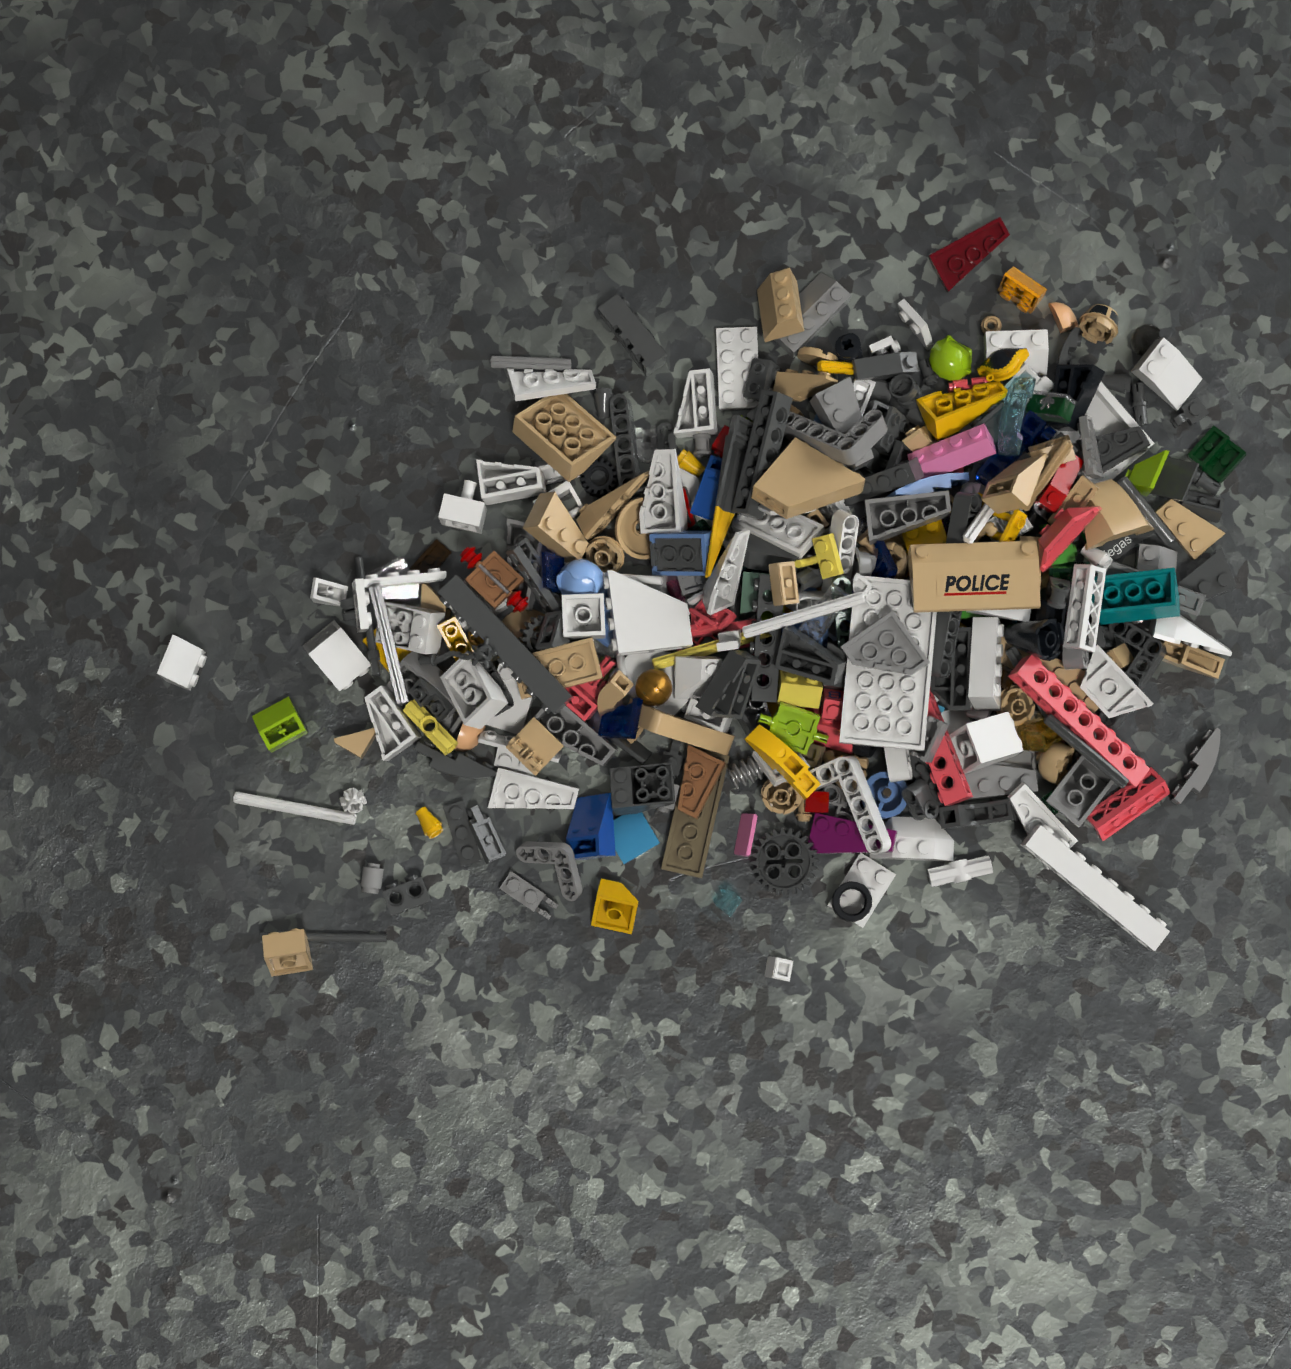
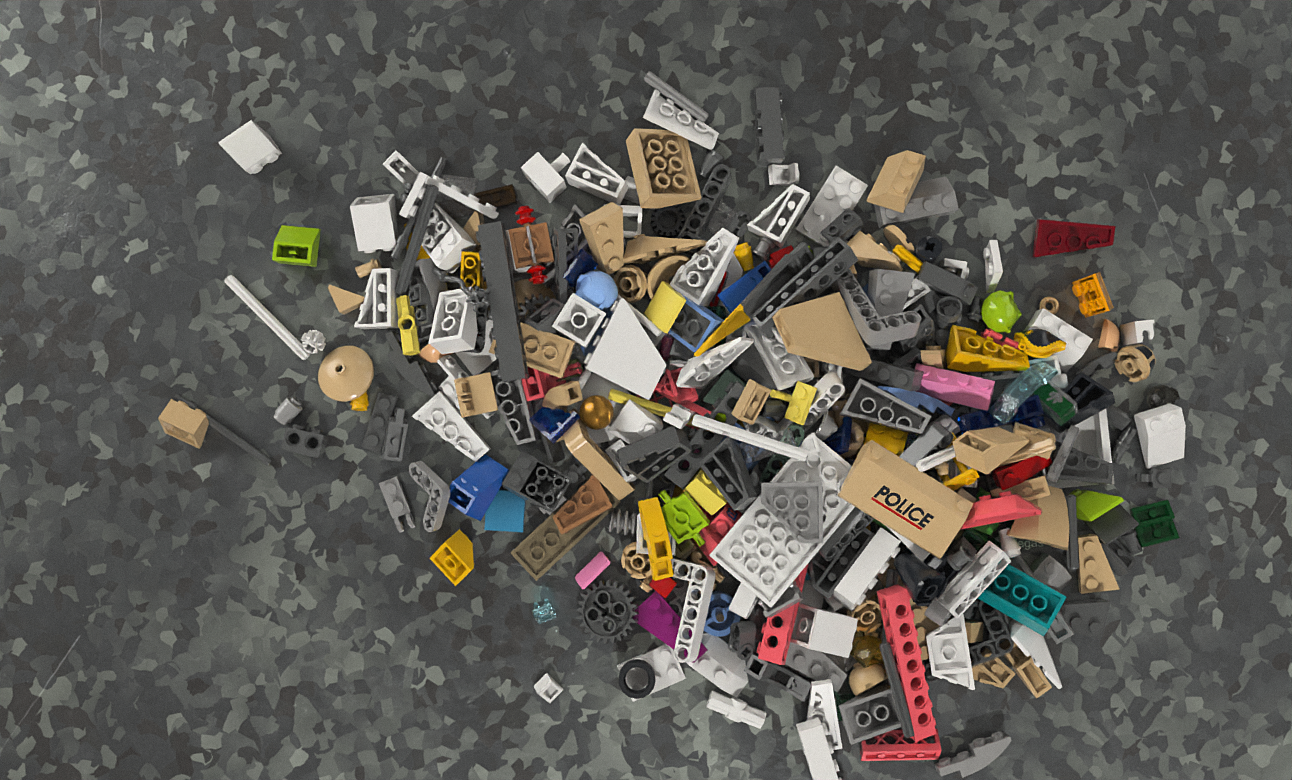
camera: 30 degrees right, 5 degrees up
none -> tan dish [318,346,374,402]
none -> tan pin [355,259,382,278]
none -> light yellow slope [644,281,686,333]
none -> white bracket [768,163,799,186]
none -> tan wing [971,647,1016,688]
none -> white hinge [1120,319,1155,346]

